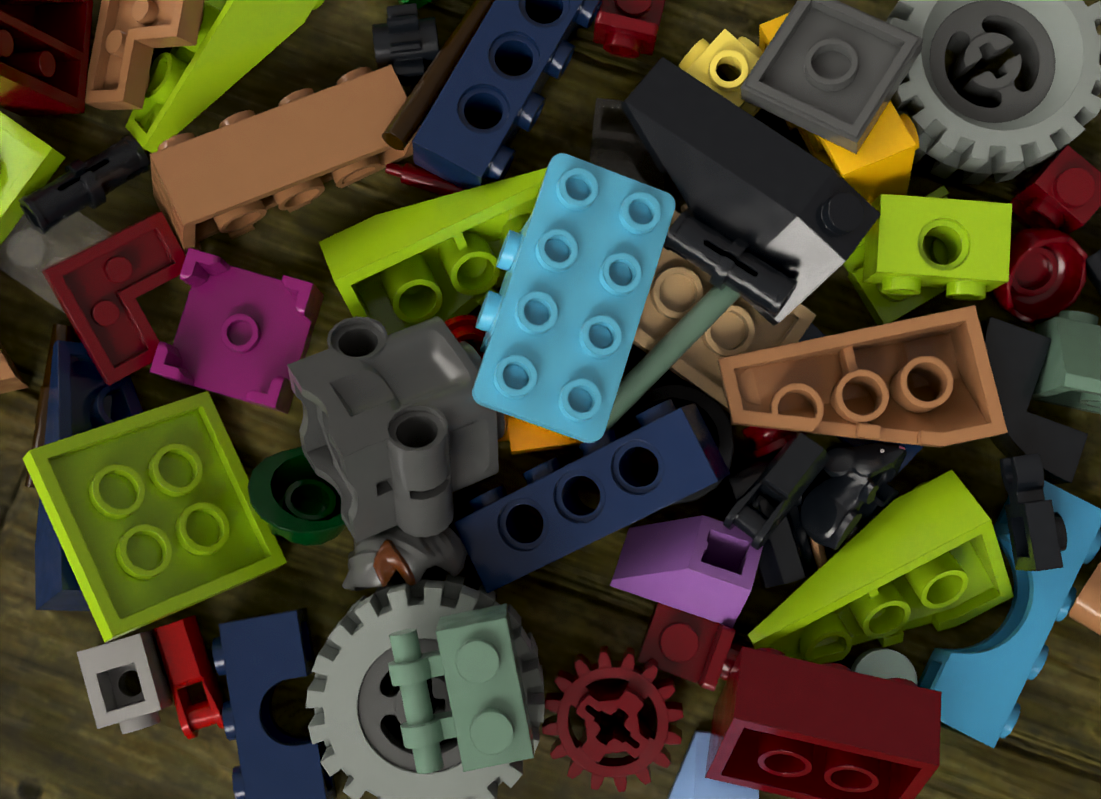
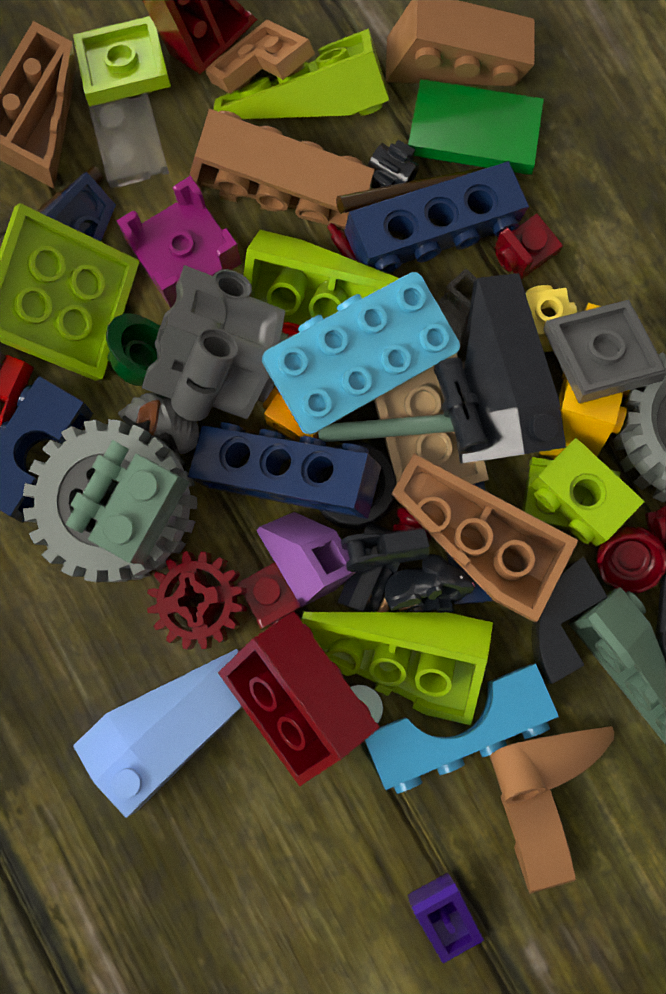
camera: 45 degrees right, 5 degrees down
black pin [19,135,150,235] -> none
dark red plate [41,211,186,386] -> none
black plate [1000,453,1067,571] -> none

